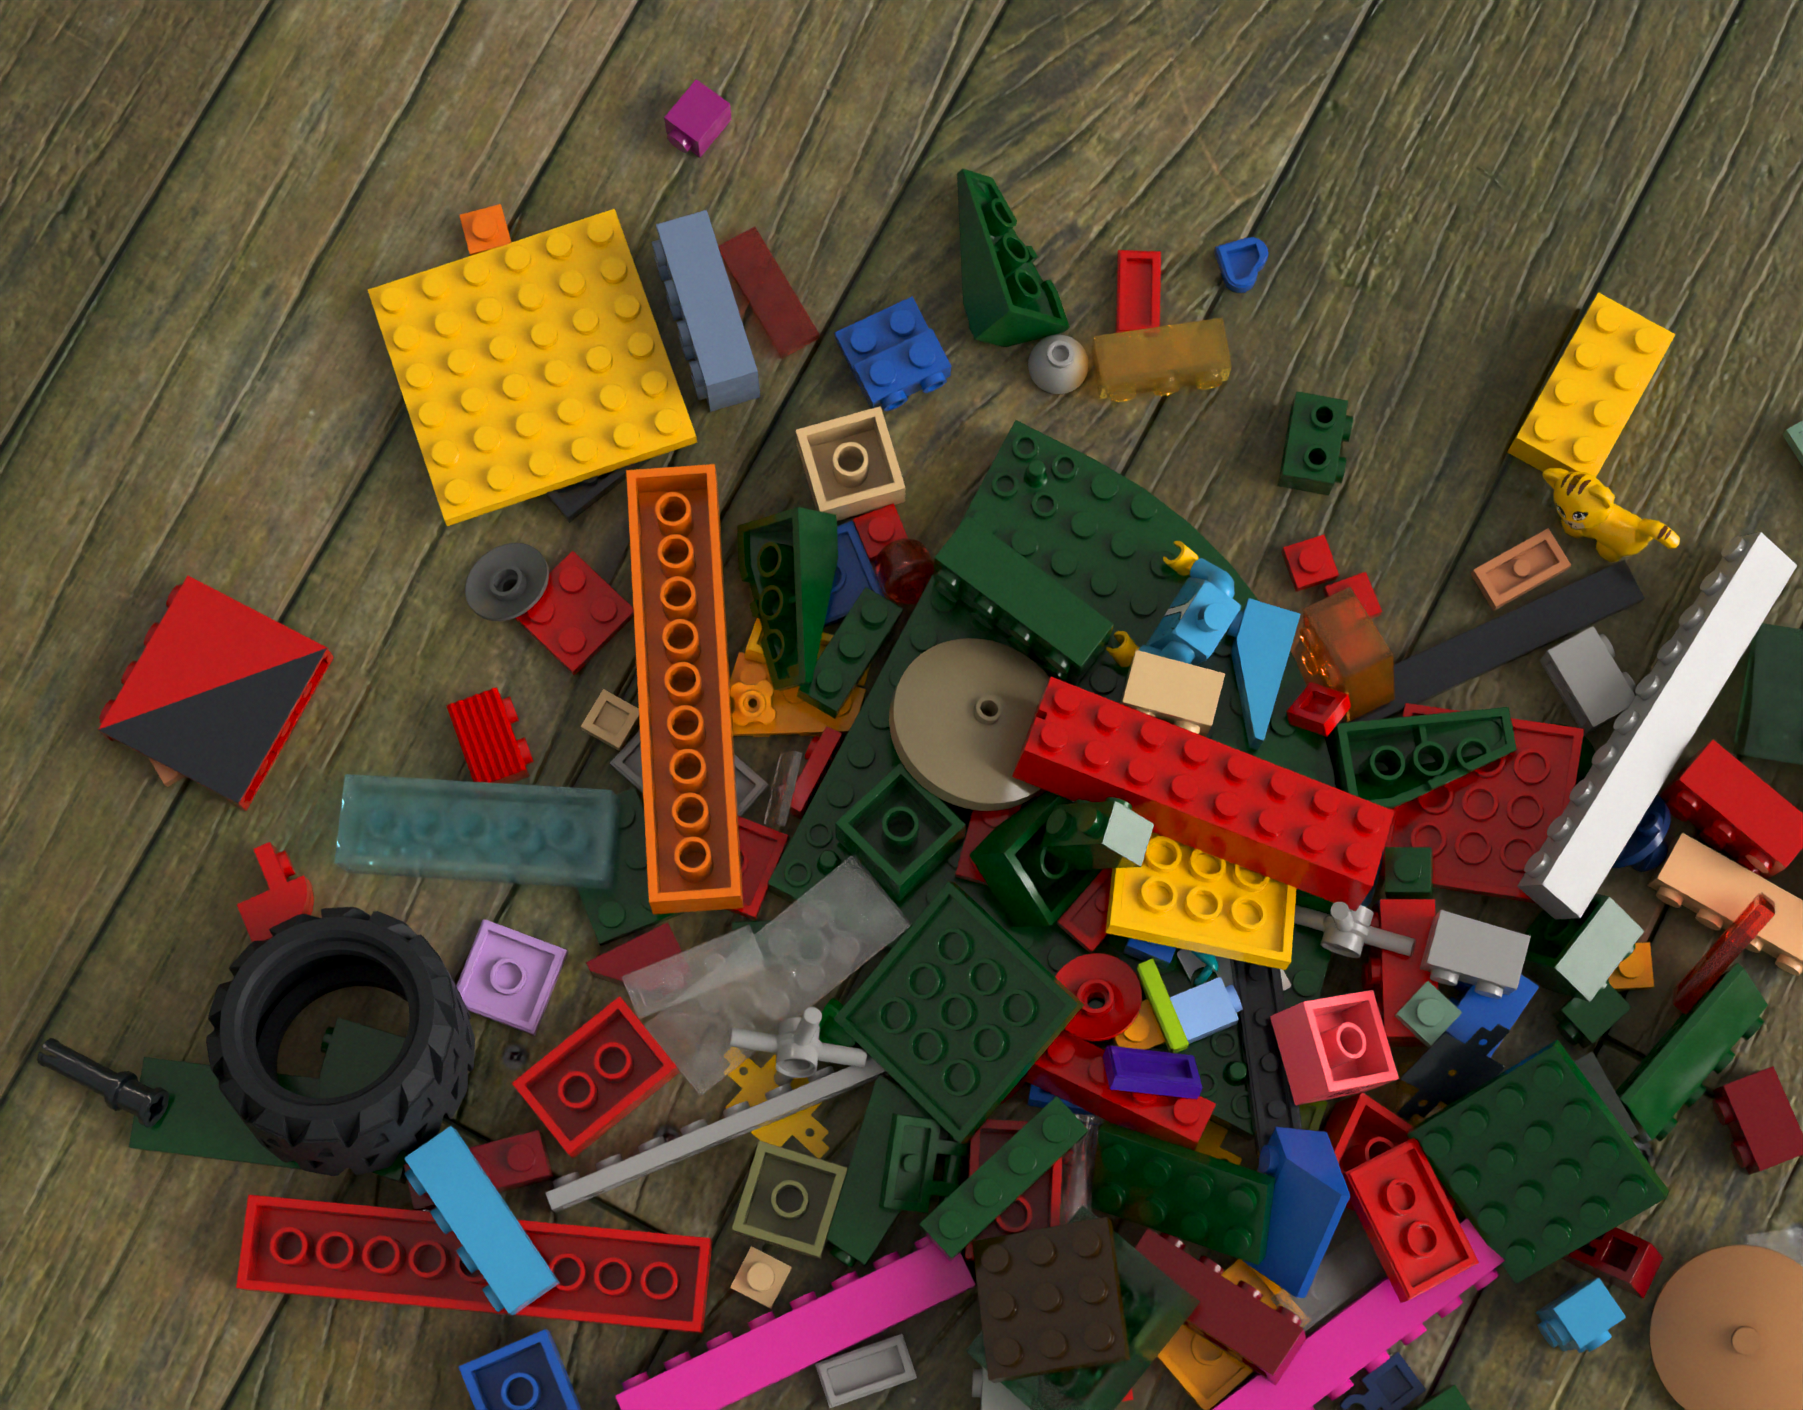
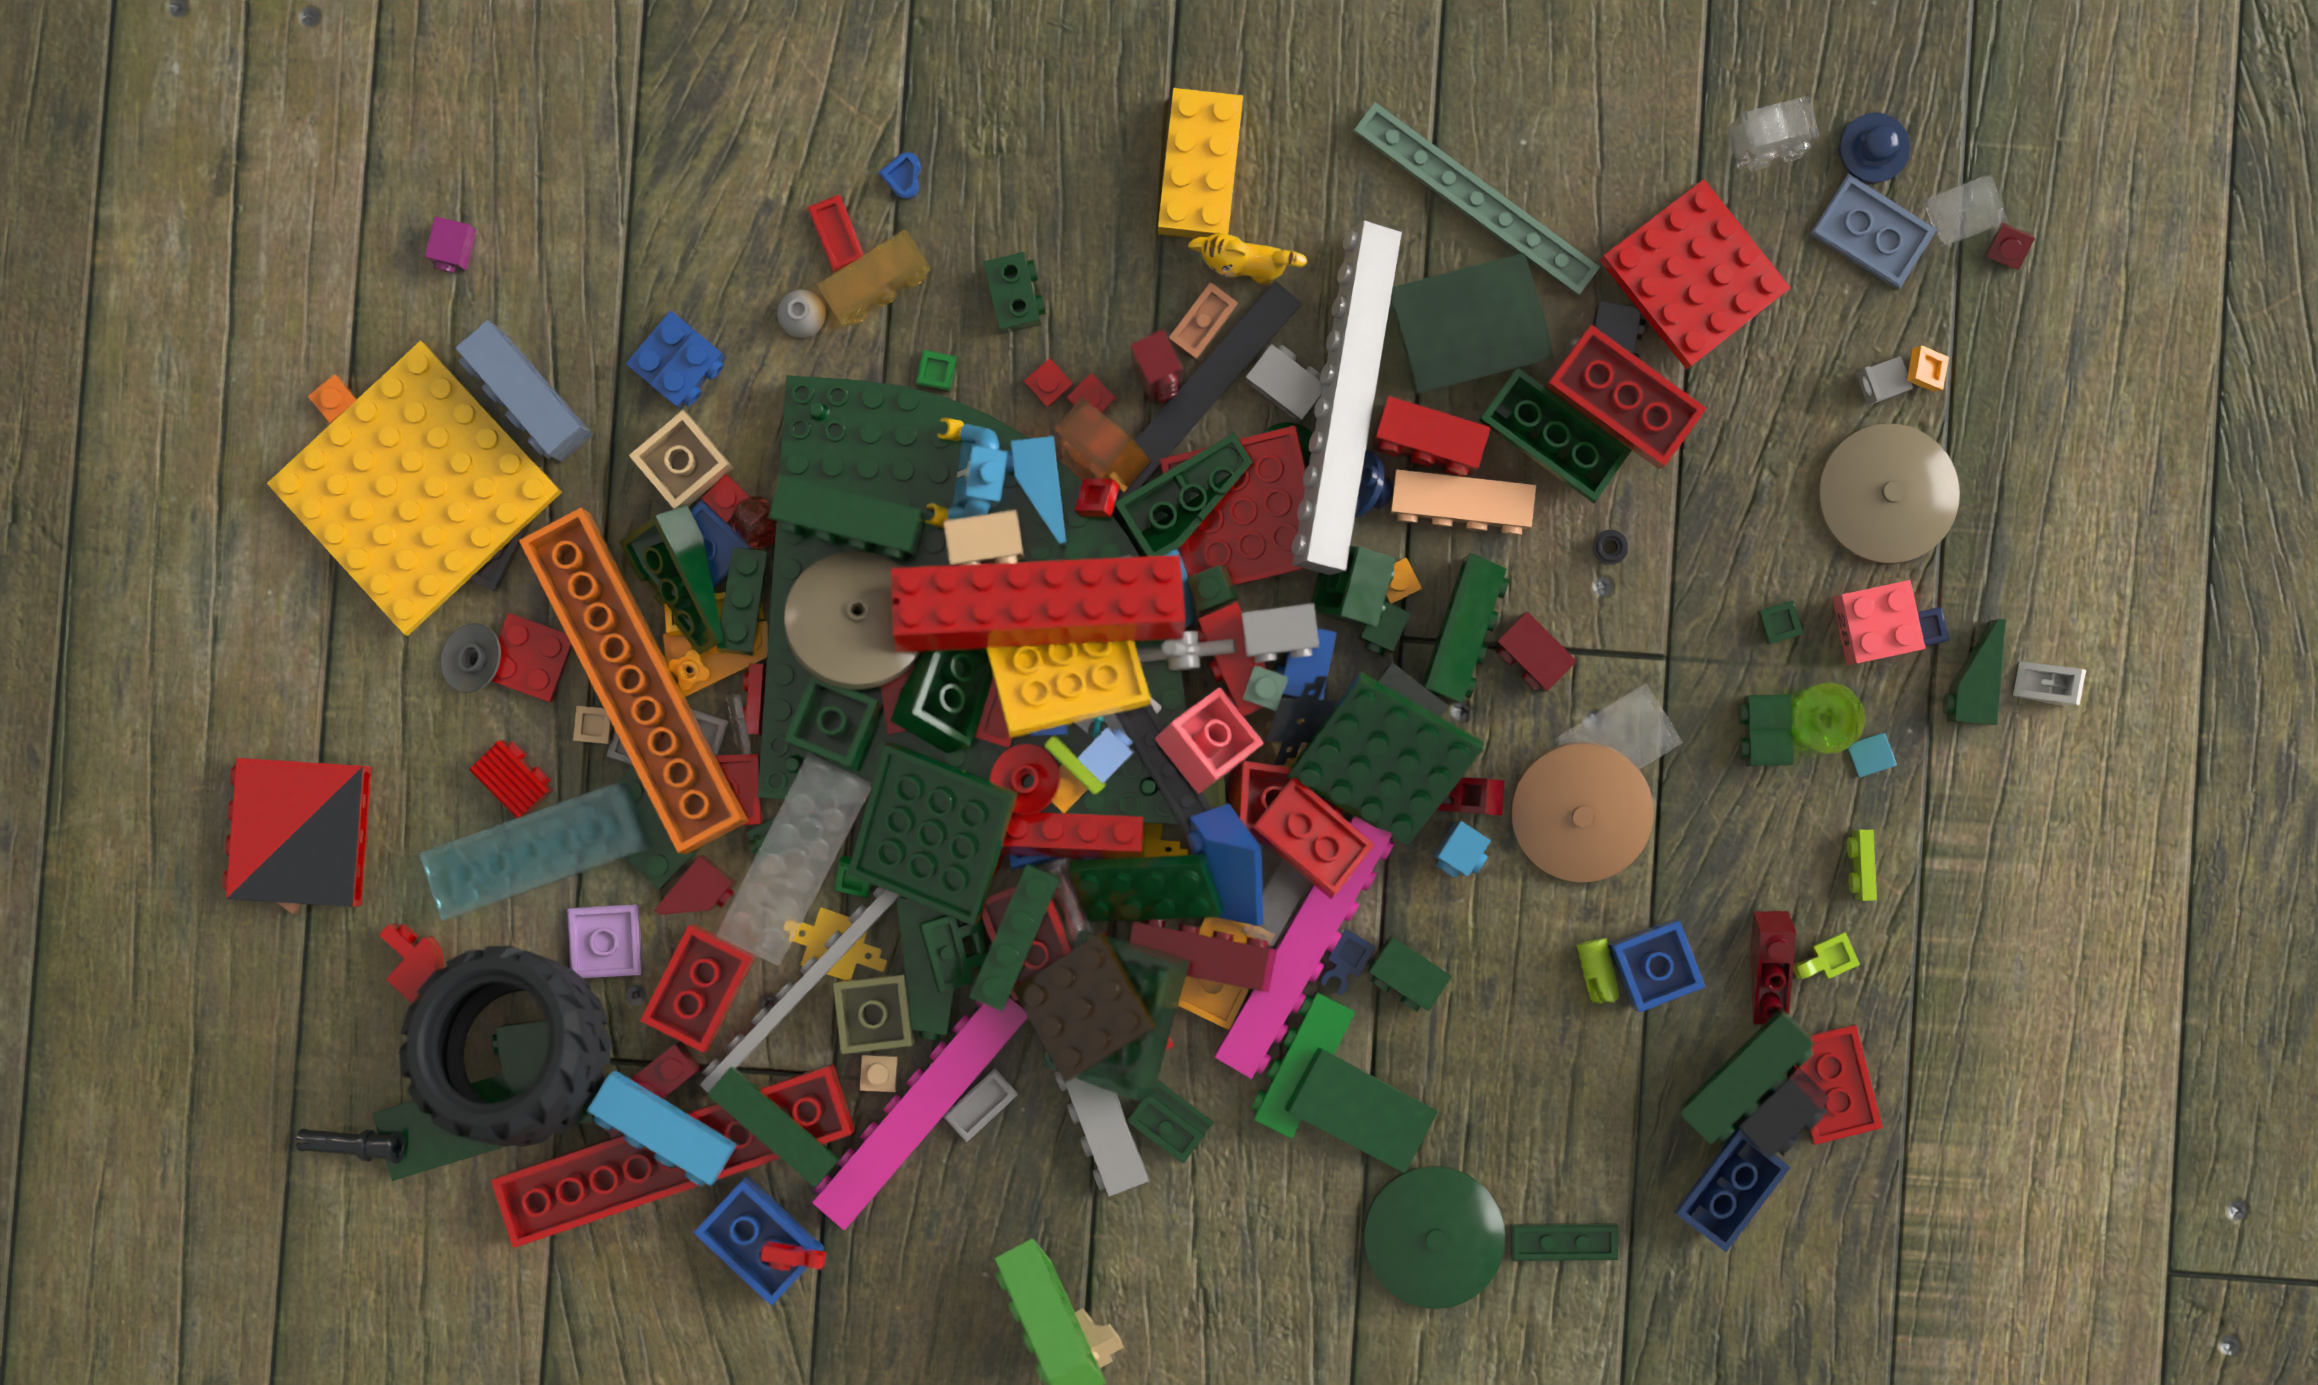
camera: 20 degrees left, 10 degrees up
clear tile [622,924,767,1019] -> none
clear red tile [718,226,819,359] -> none
light grey bar [728,1007,867,1086] -> none
dark green wedge [957,168,1070,347] -> none
dark green brick [1041,797,1154,870] -> none
dark purple tile [1102,1046,1203,1099] -> none
clear red tile [1673,892,1775,1014] -> none
none -> dark green tile [707,1066,839,1187]
none -> green tile [916,350,958,392]
none -> dark red brick [1130,329,1182,404]

